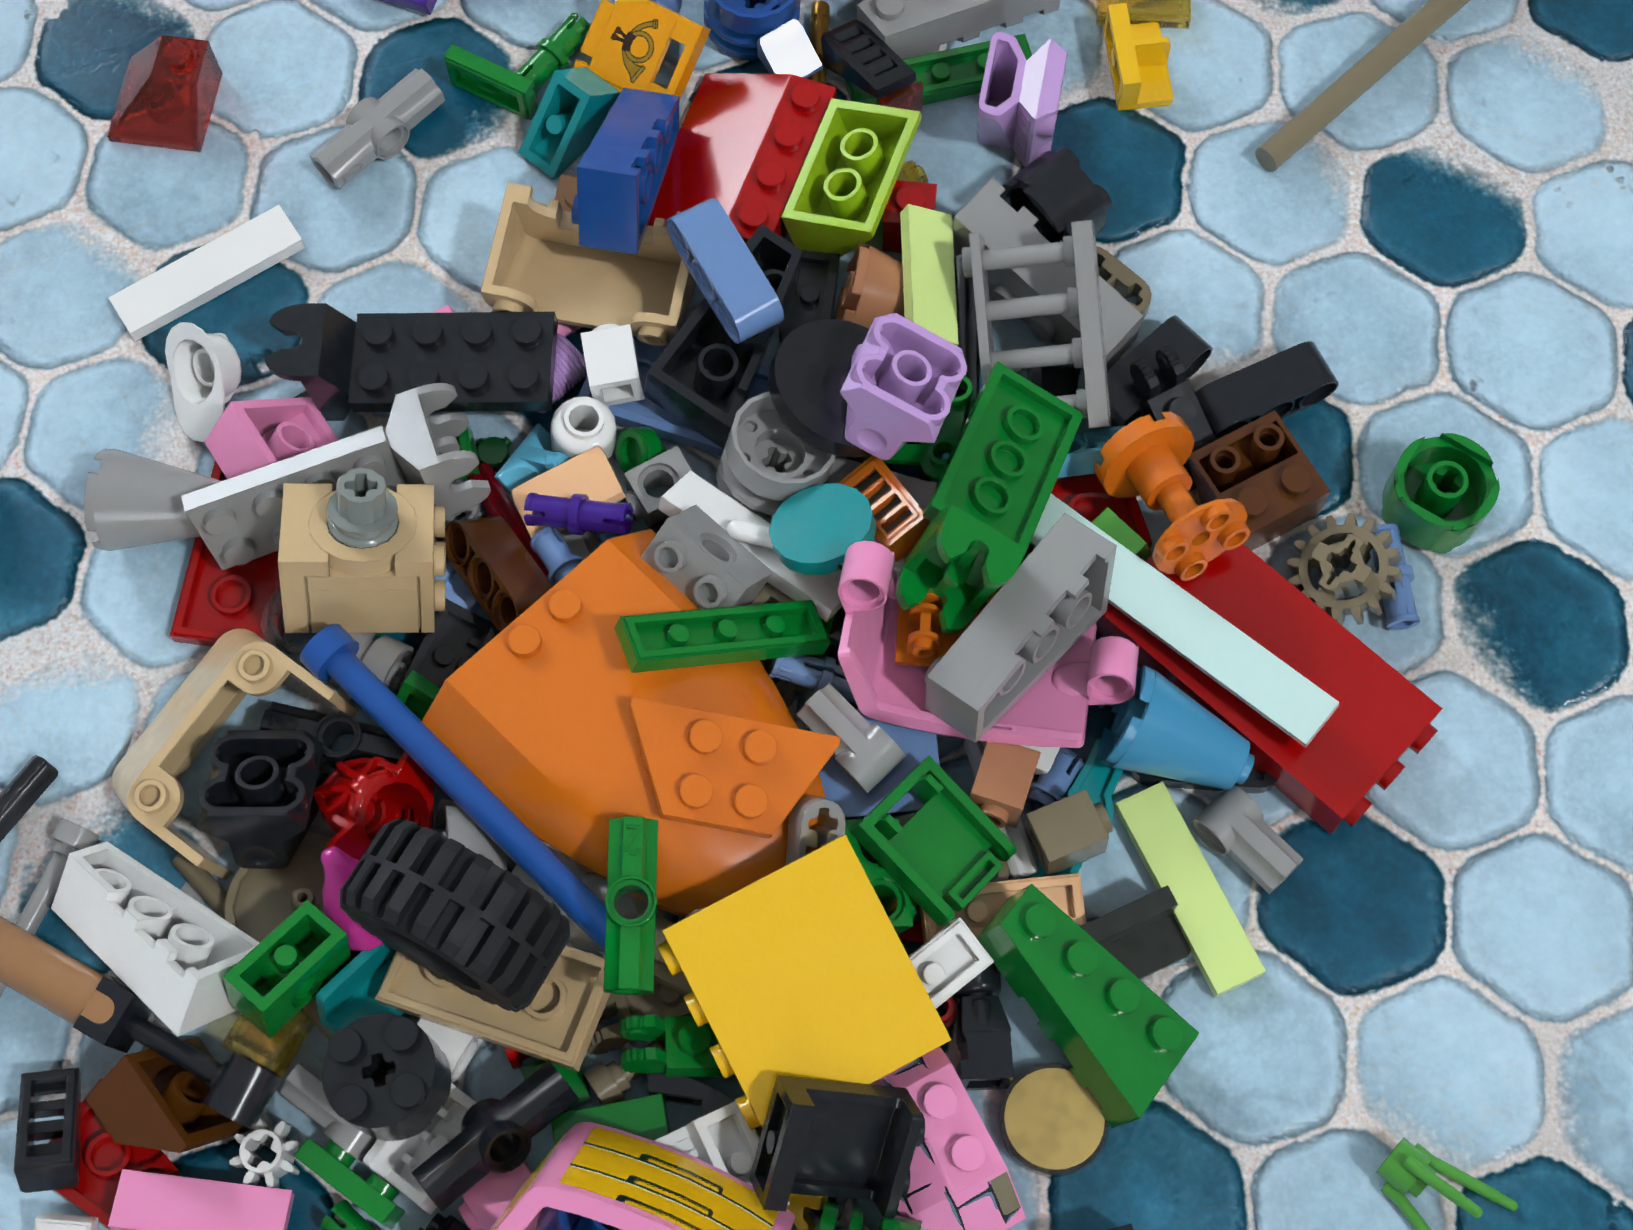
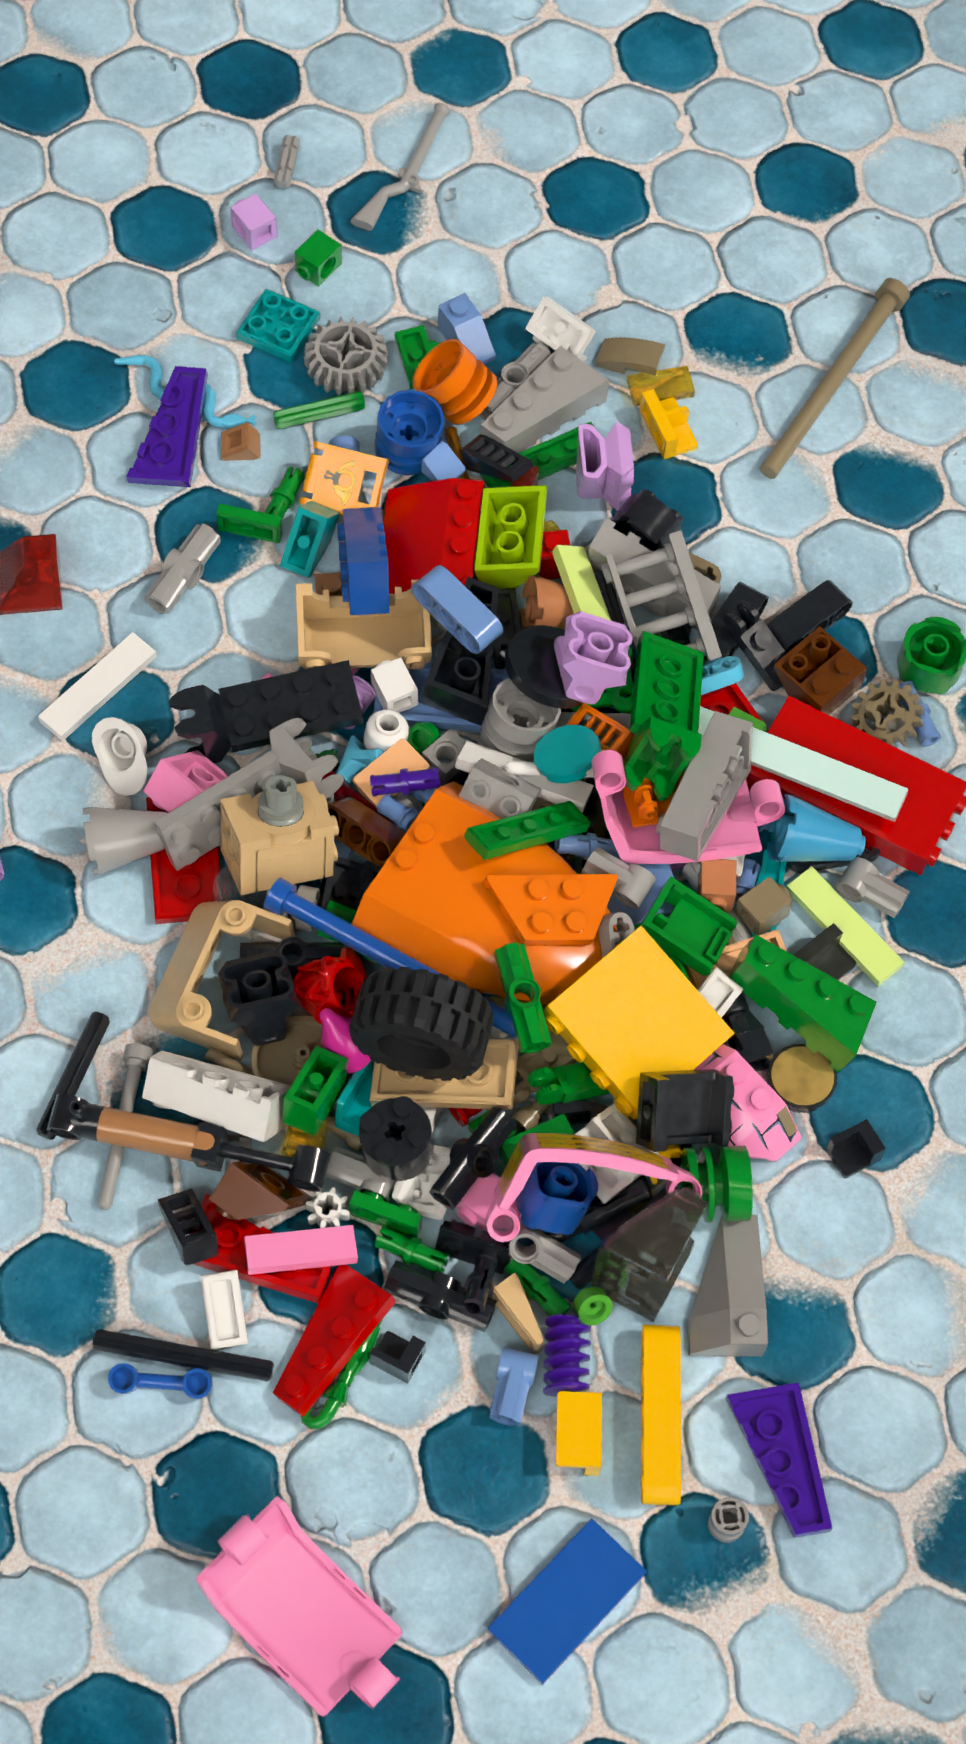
camera: 20 degrees left, 5 degrees down
orange piece [1094,412,1251,581] -> none

